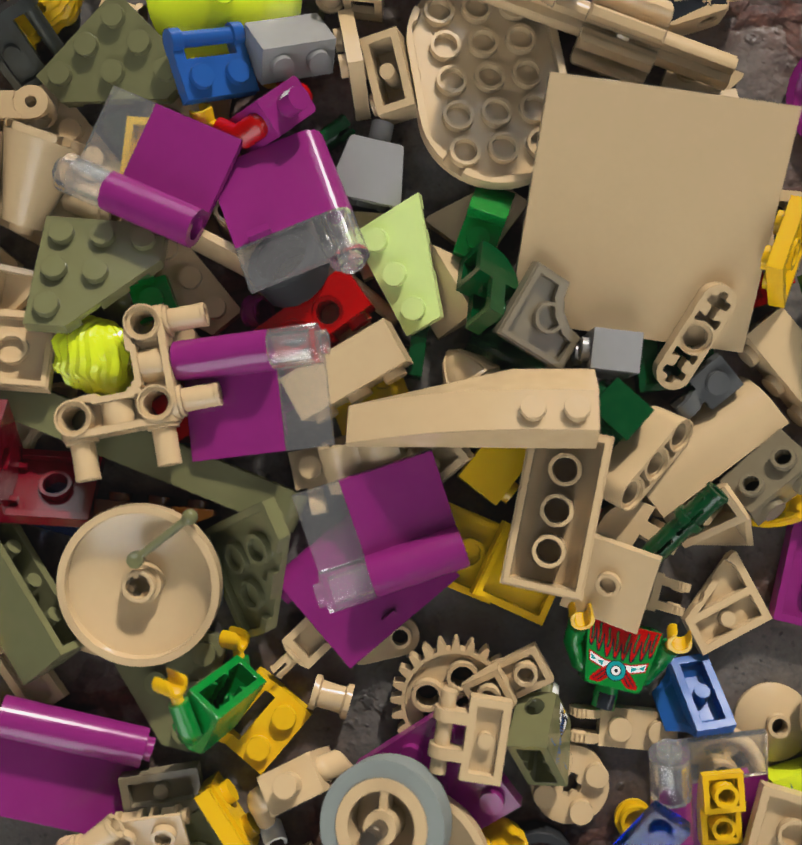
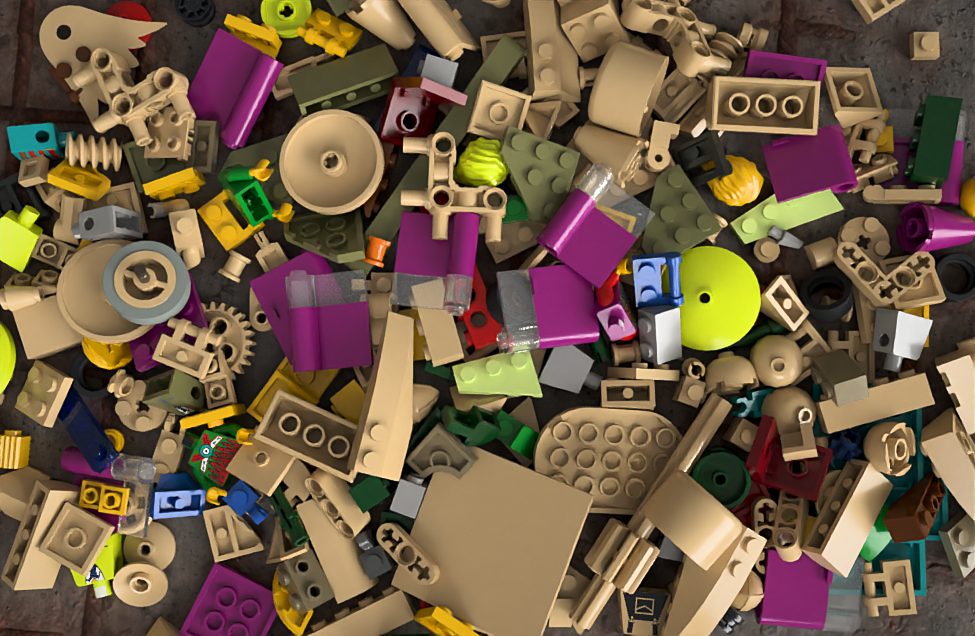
camera: 105 degrees right, 0 degrees up
olive hinge [126,509,198,569] -> none
magenta plate [240,294,275,331] -> none
none -> tan plate [107,369,135,398]
none -> yellow plate [180,403,247,430]
none -> blue plate [222,479,269,524]
none -> orange bush [361,235,391,268]
none -> tan bush [611,340,641,366]

